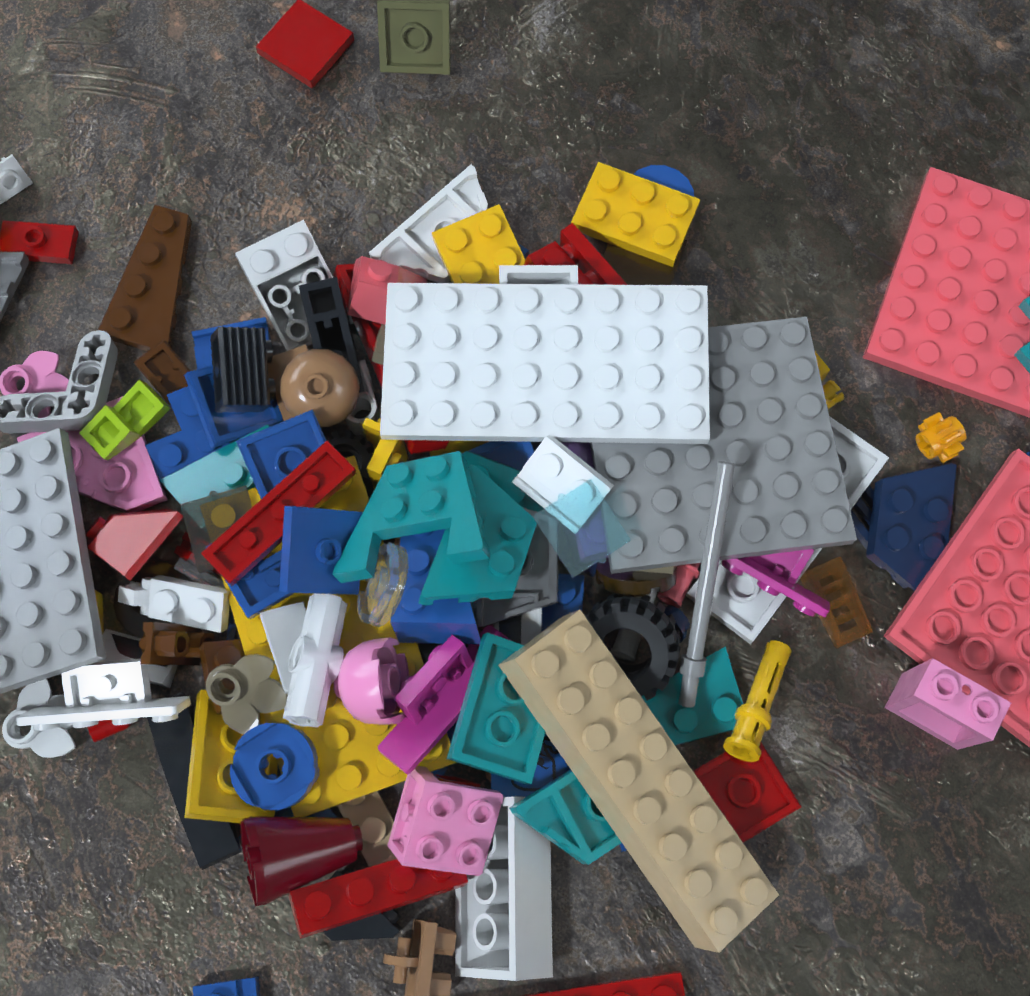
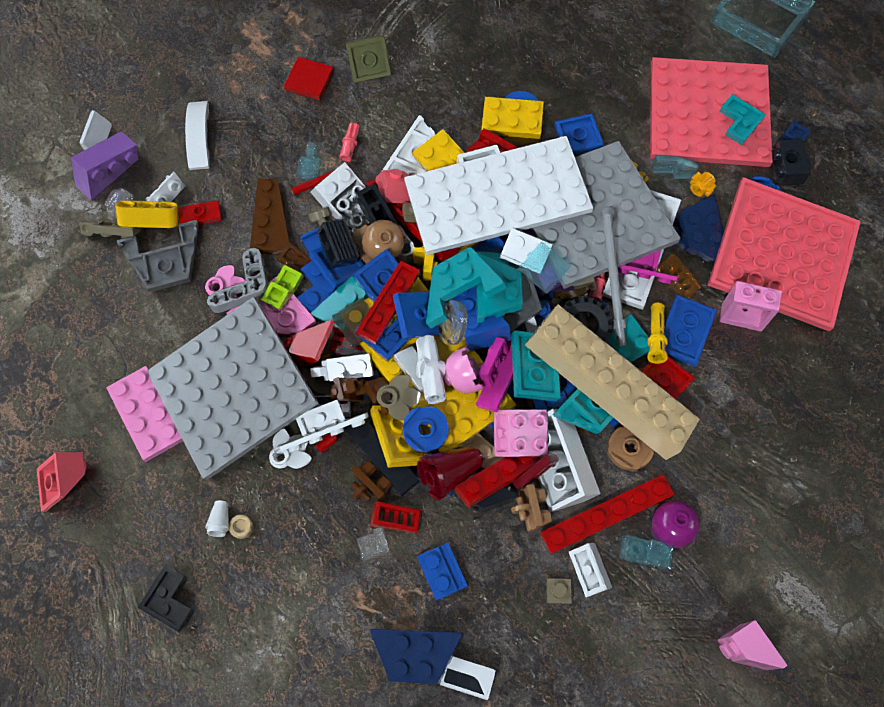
camera: 15 degrees left, 5 degrees down
none -> white slope [185,101,209,170]
none -> red bar [291,169,336,196]
none -> clear light blue plate [296,143,321,179]
none -> dark tan tile [308,206,330,226]
none -> coral axle [339,122,360,162]
none -> reddish brown hips [351,461,392,502]
none -> clear panel [357,527,390,562]
none -> red slope [370,501,421,533]
none -> dark red tile [512,453,559,489]
none -> blue plate [554,114,604,156]
none -> medium nougat plate [607,426,654,472]
none -> clear light blue slope [652,155,699,179]
none -> blue tile [664,295,717,367]

